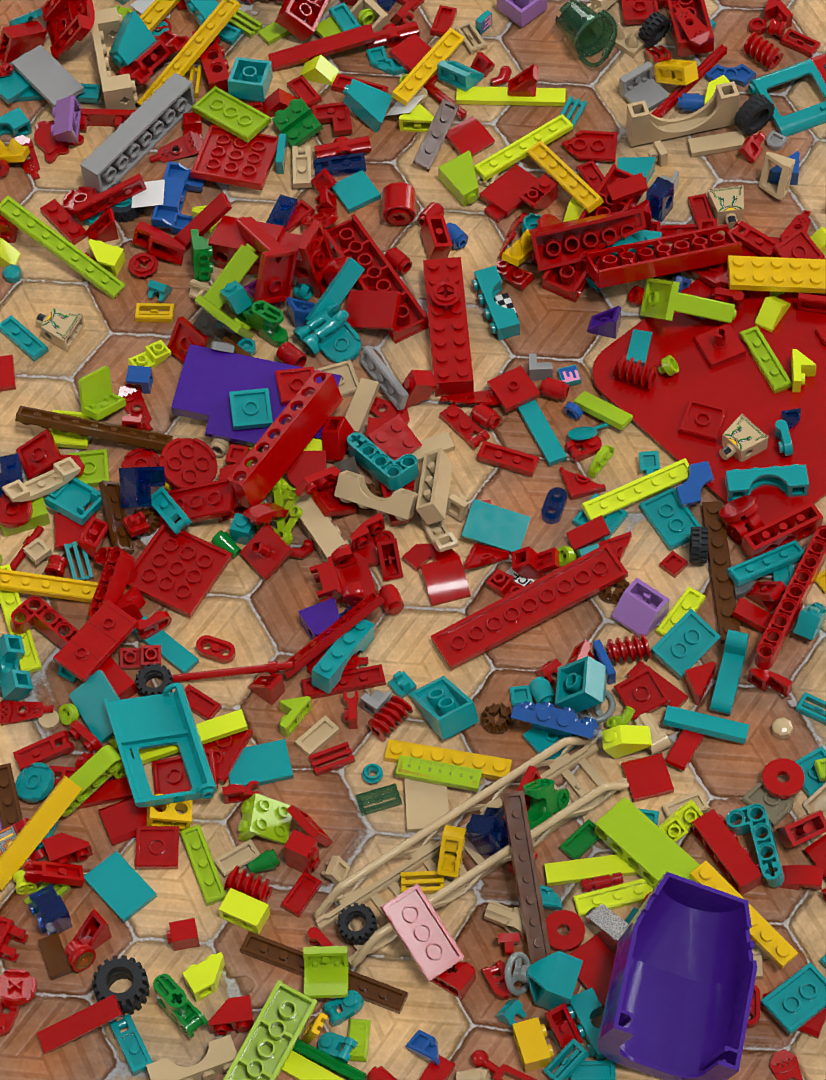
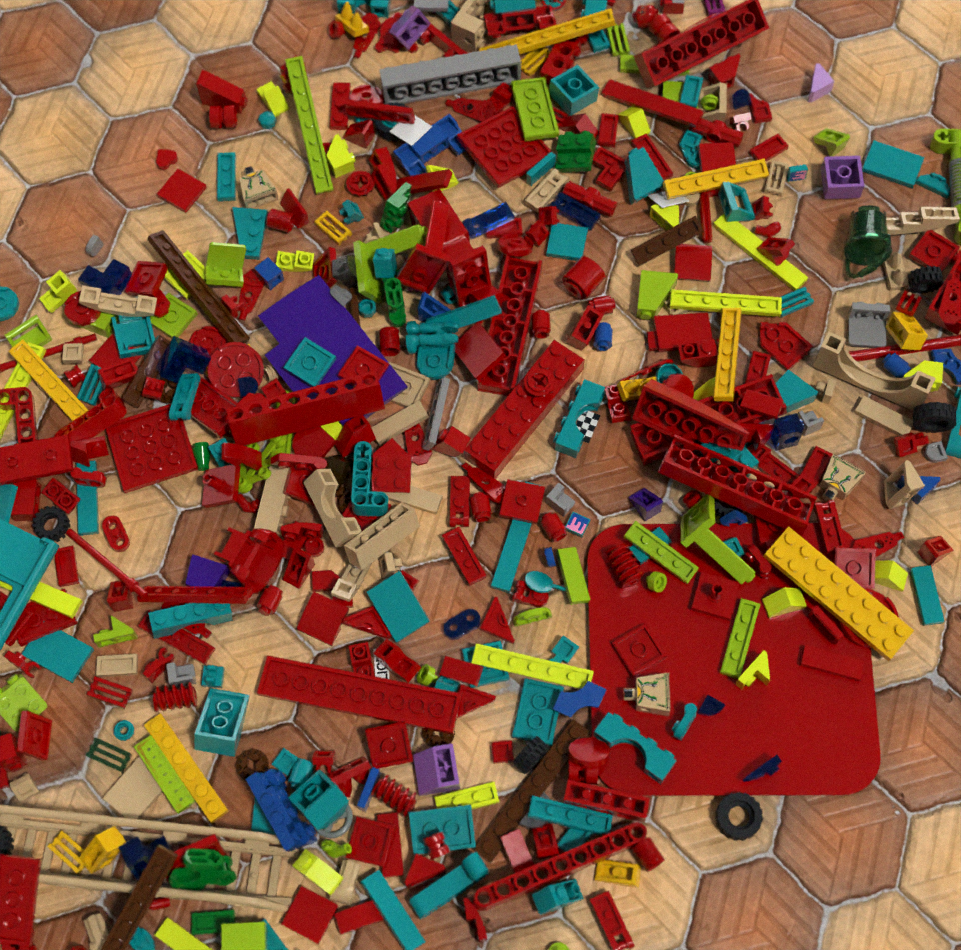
camera: 40 degrees right, 10 degrees up
none -> teal wing [232,207,268,260]
none -> clear blue tile [238,377,258,397]
none -> red piece [266,208,295,233]
none -> red slope [280,188,309,229]
none -> red plate [365,721,413,769]
none -> red wheel [423,831,450,859]
none -> lime tile [623,521,699,584]

